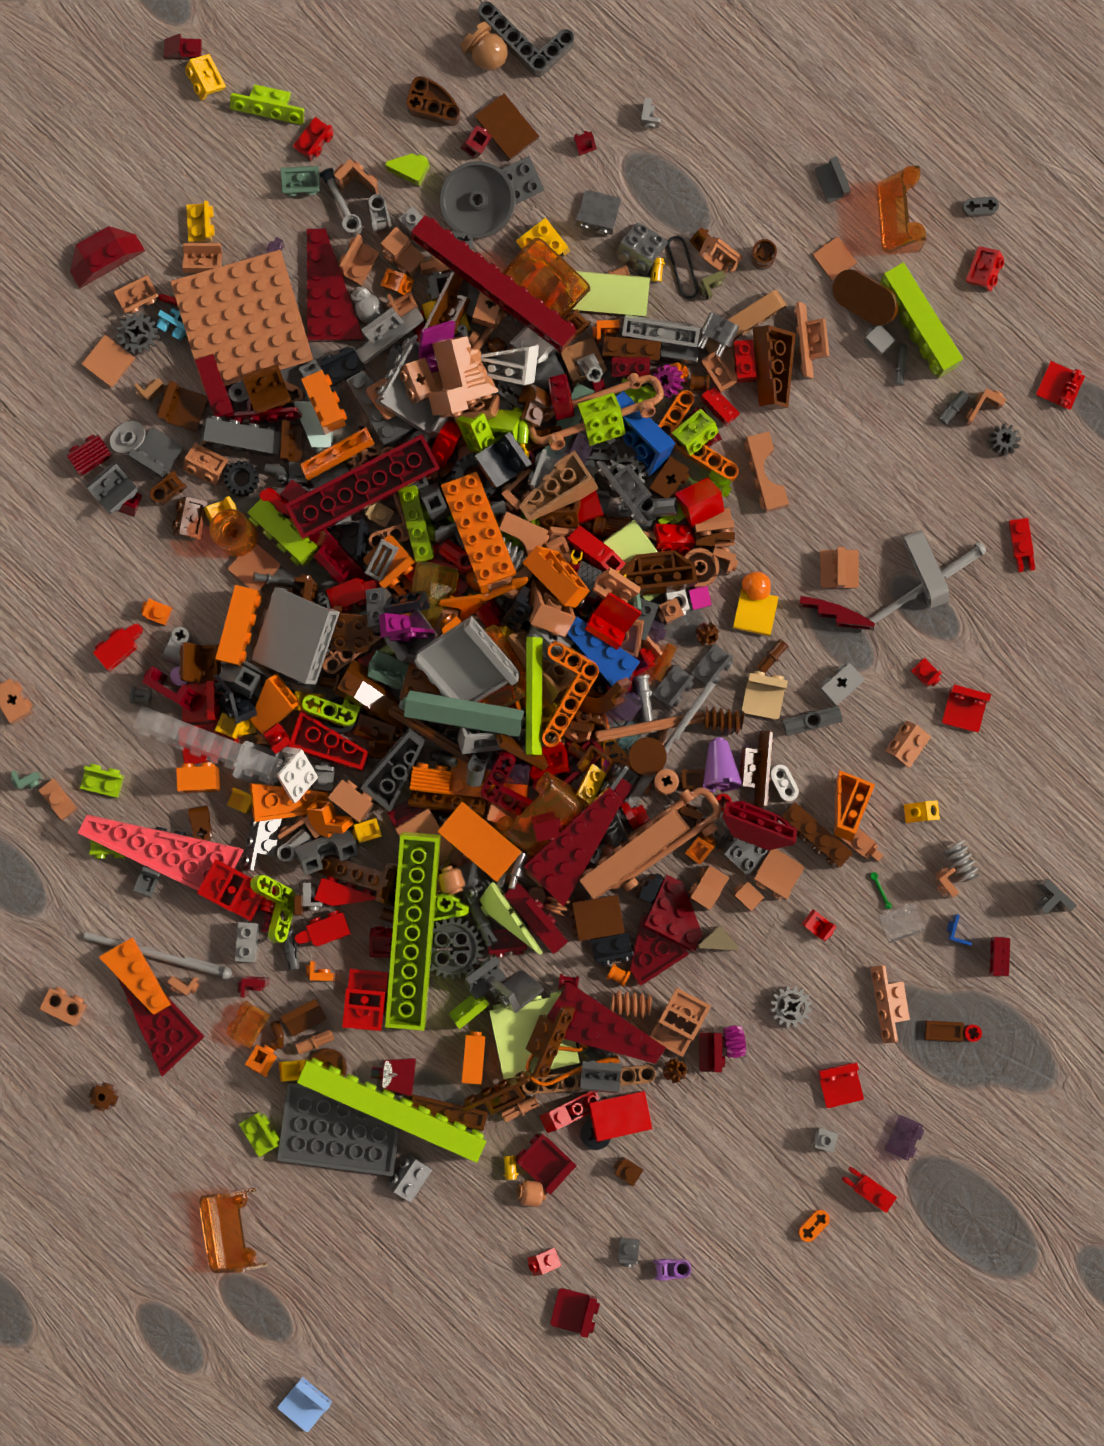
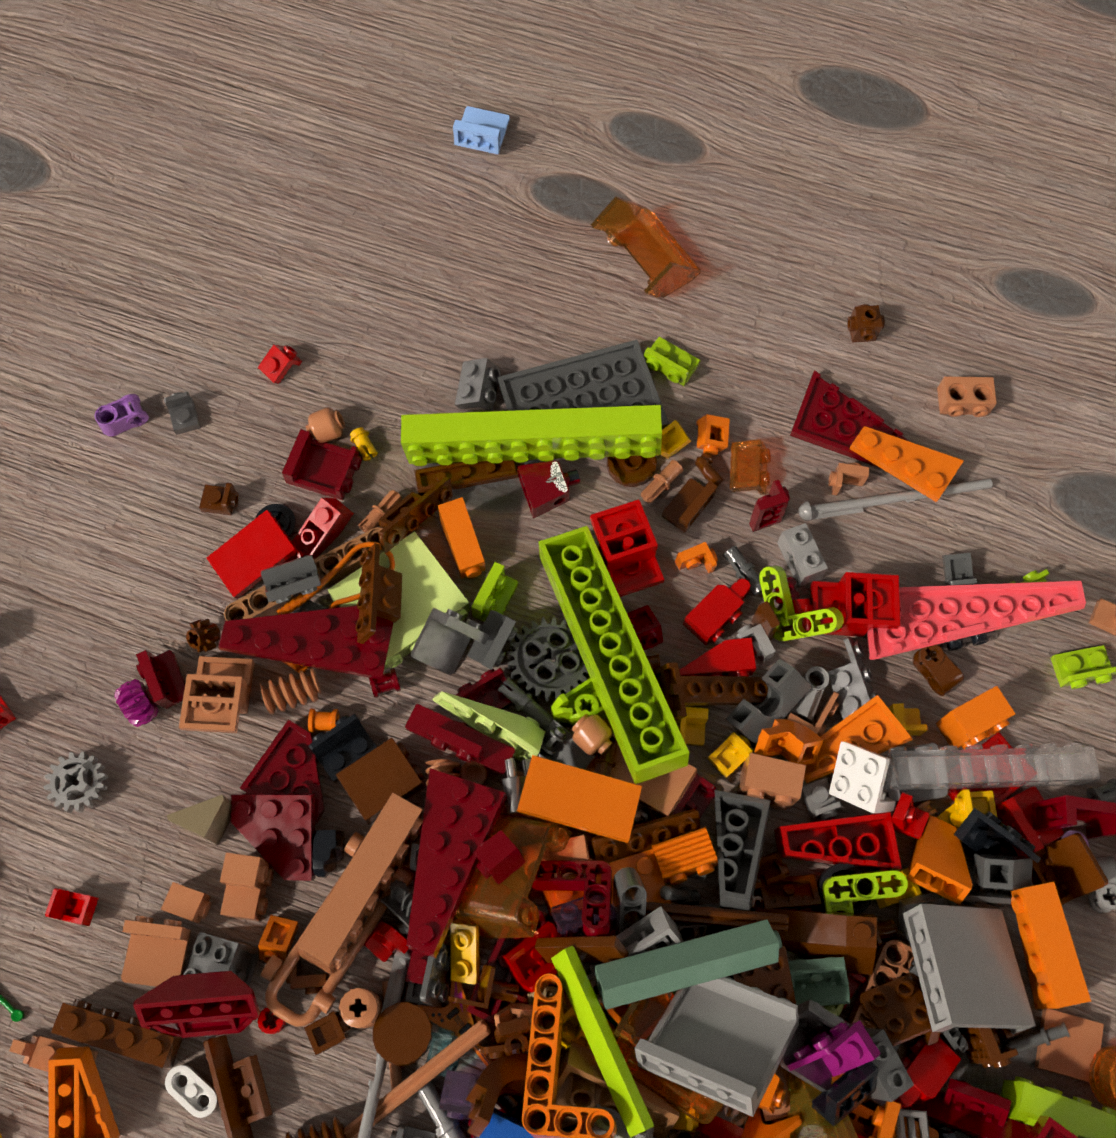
camera: 155 degrees right, 15 degrees down
dark red bracket [550,1288,600,1338] -> none
medium lavender cone [703,737,741,792] -> none
none -> yellow panel [678,707,709,746]

